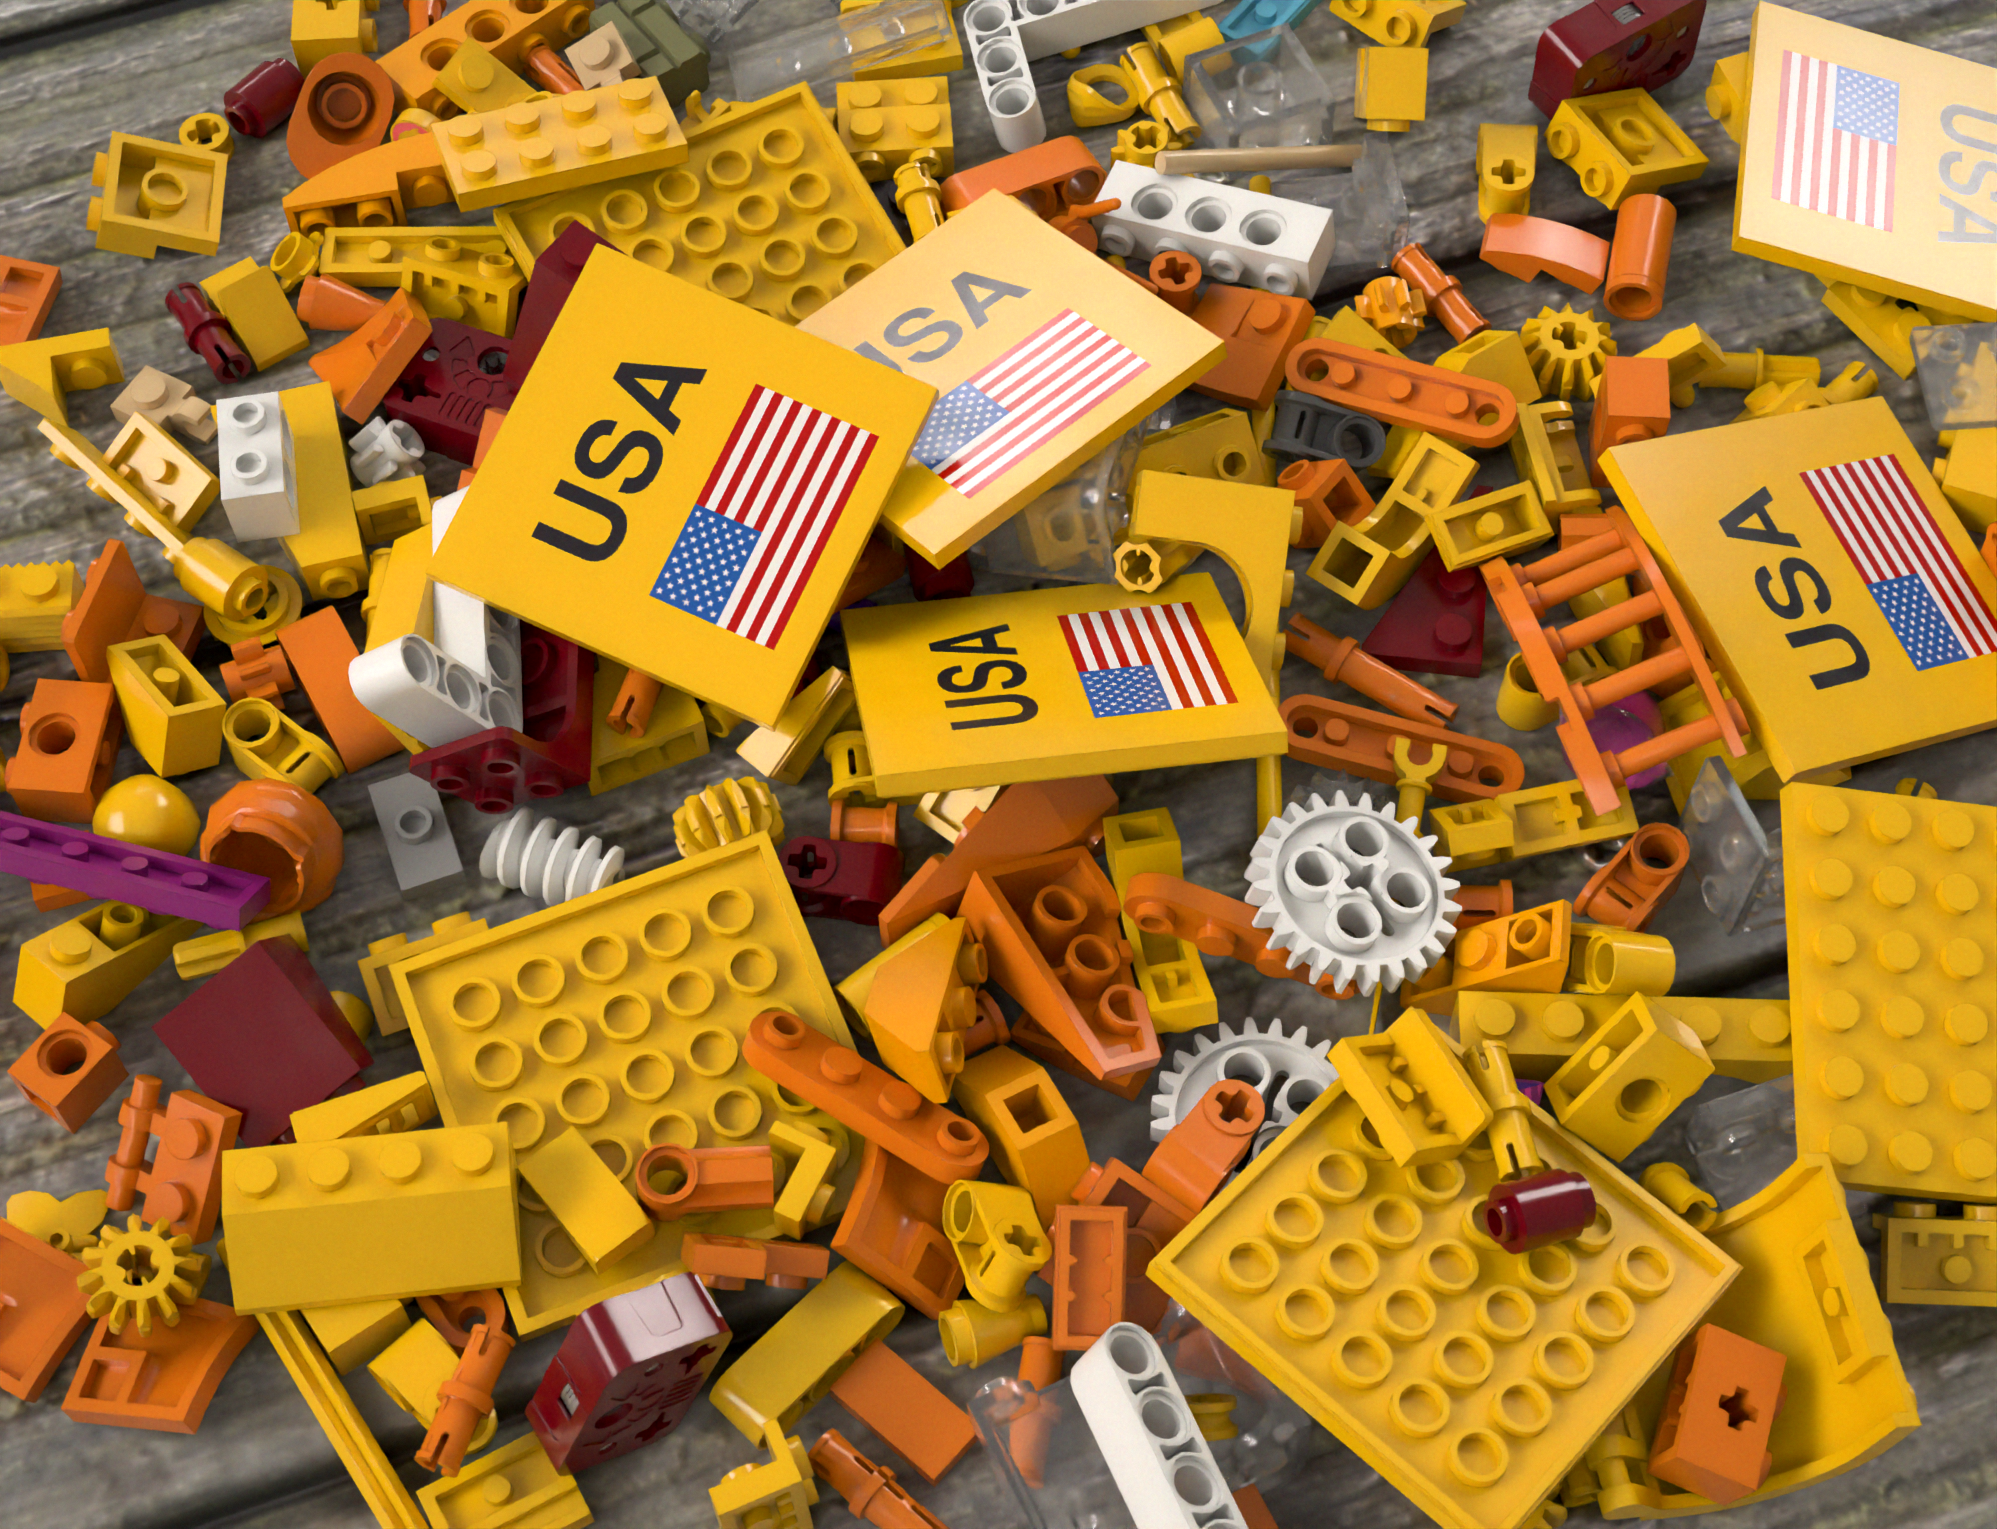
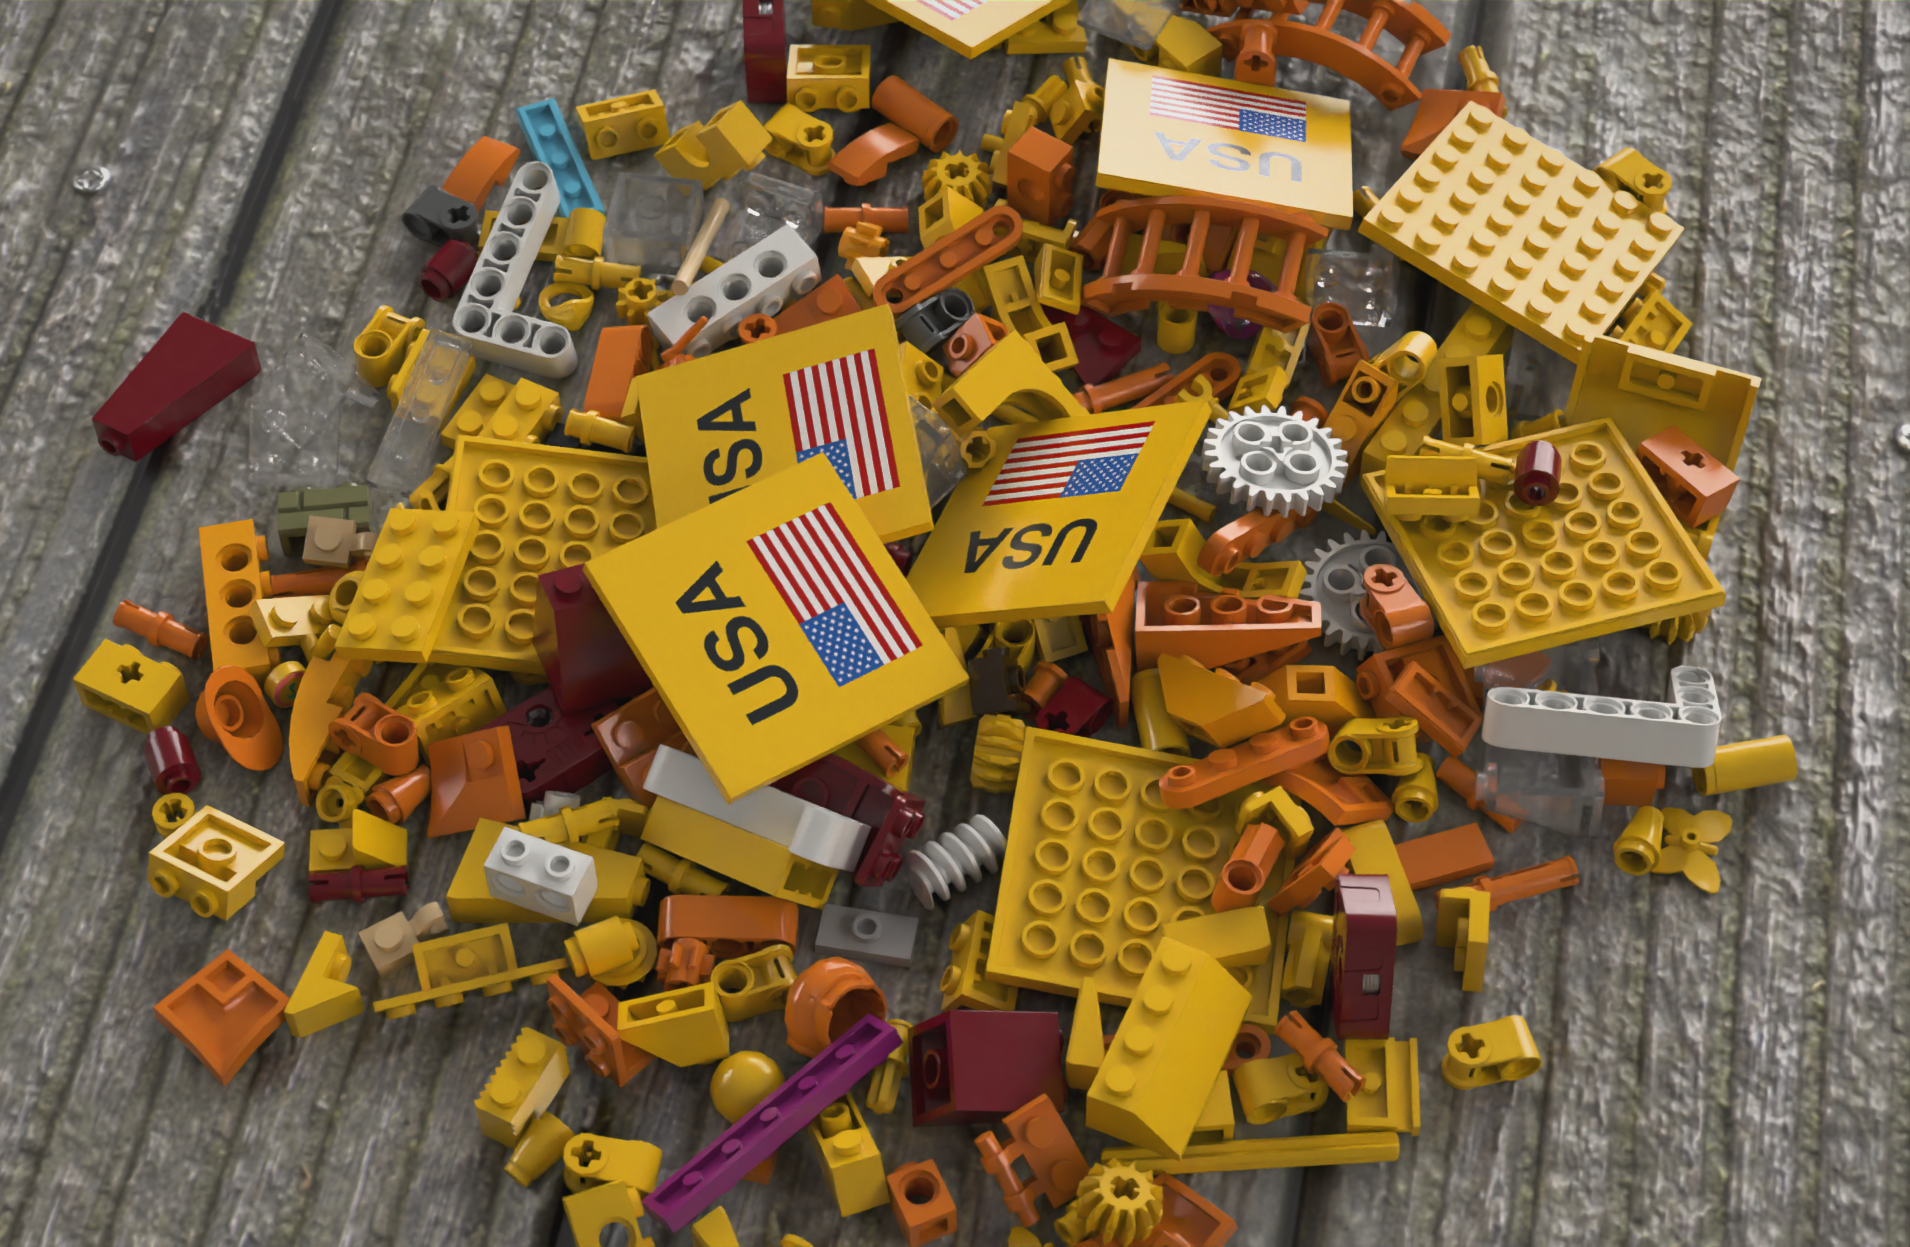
camera: 60 degrees left, 5 degrees down
orange brick [4,678,126,824] -> none
none -> orange piece [328,692,419,776]
none -> yellow pin [518,796,619,844]
none -> dark brown brick [967,647,1032,718]

